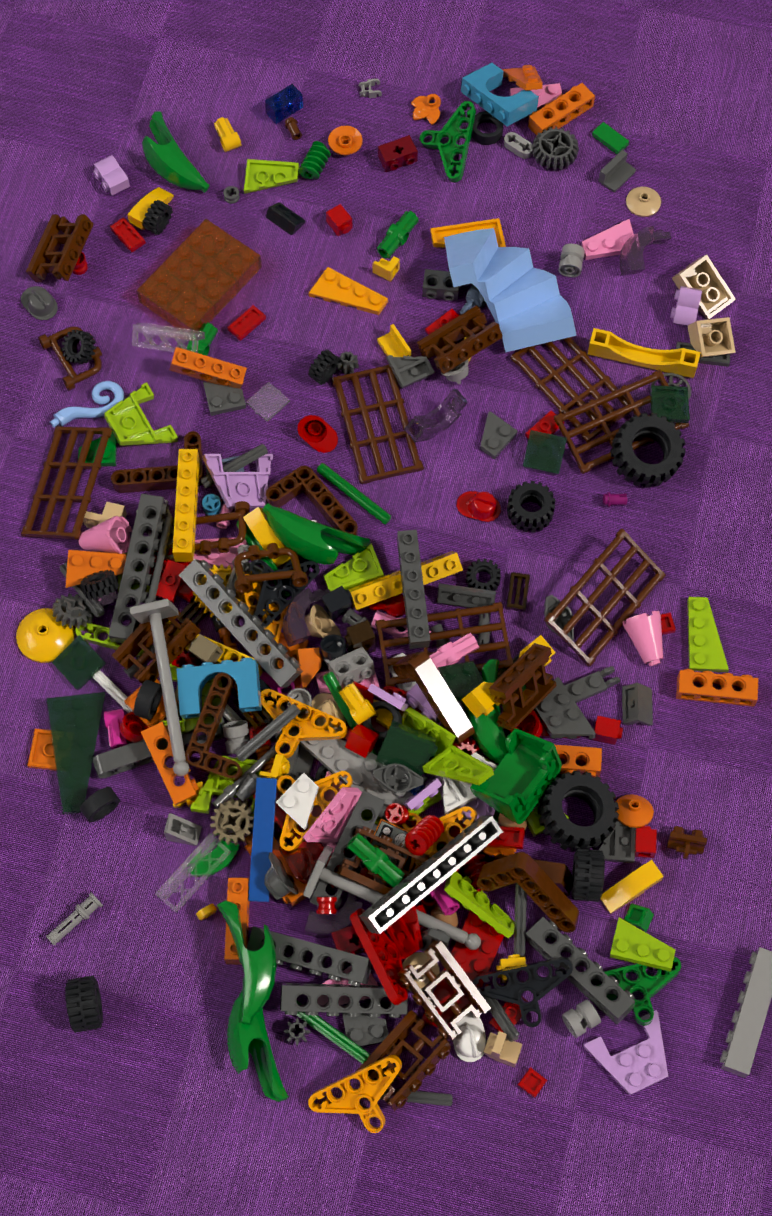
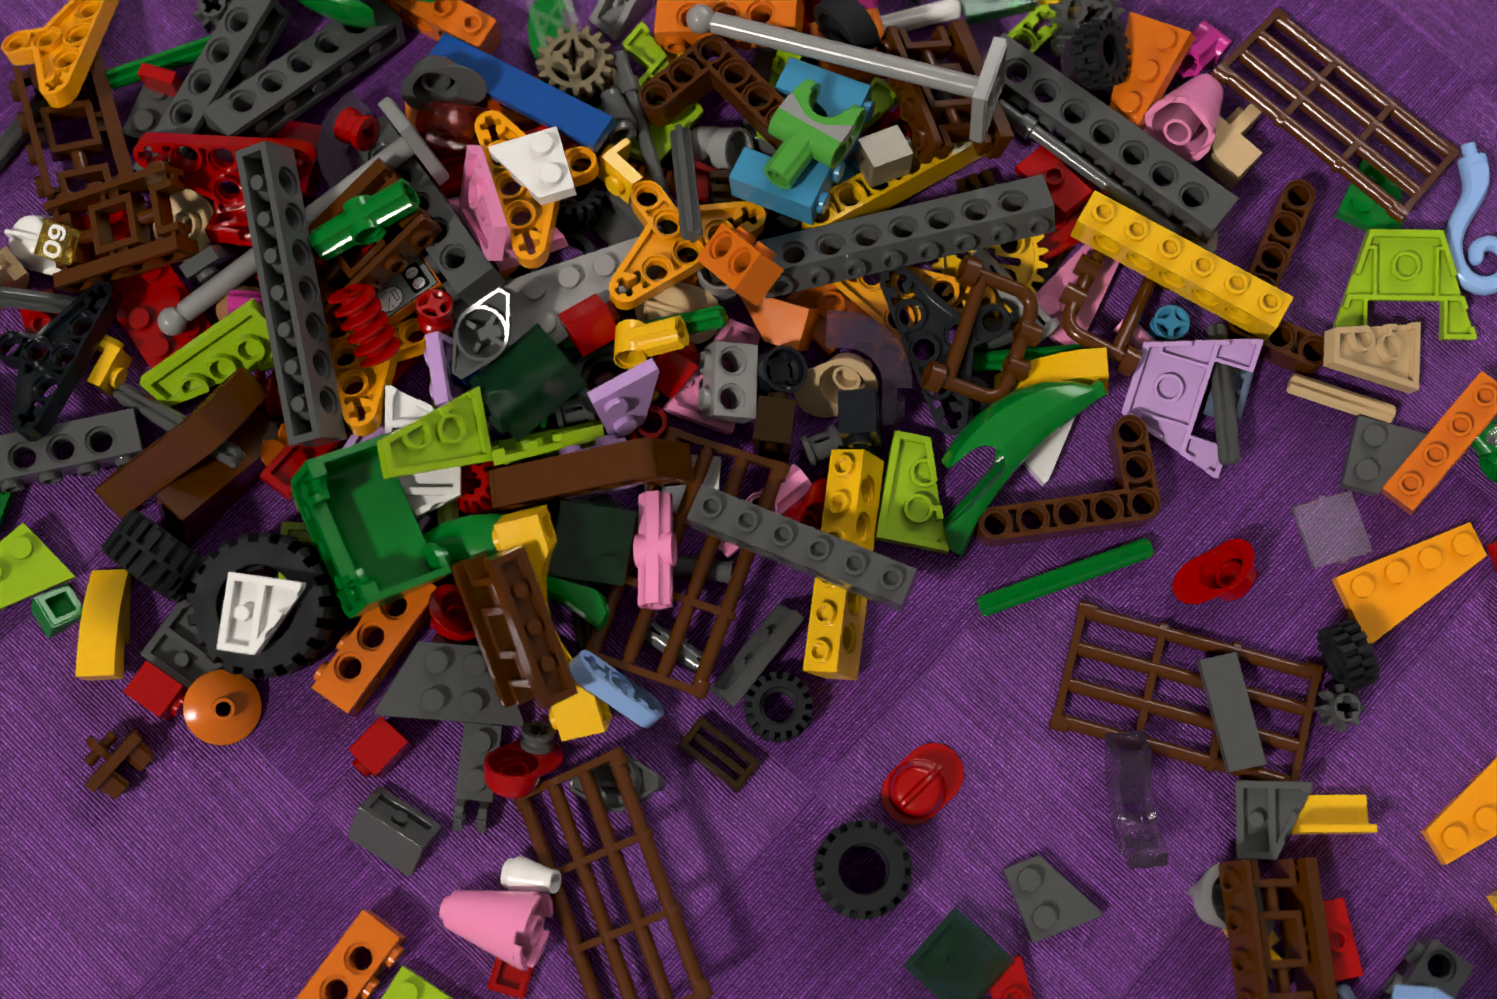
camera: 120 degrees right, 10 degrees up
none -> clear yellow tile [34,219,81,266]
none -> red tile [138,63,183,97]
none -> white wing [216,572,306,655]
none -> red cap [483,739,563,799]
none -> white cone [501,855,562,894]
none -> dark grey bush [520,721,556,755]
none -> light blue beam [568,650,664,729]
none -> orange brick [696,223,784,306]
none -> bright green connector [763,78,866,190]
none -> dark pink piece [1176,20,1233,78]
none -> dark grey tile [1197,652,1267,773]
none -> tan axle [1286,373,1396,424]
none -> tan wing [1323,322,1421,394]
none -> light orange wing [1332,522,1487,644]

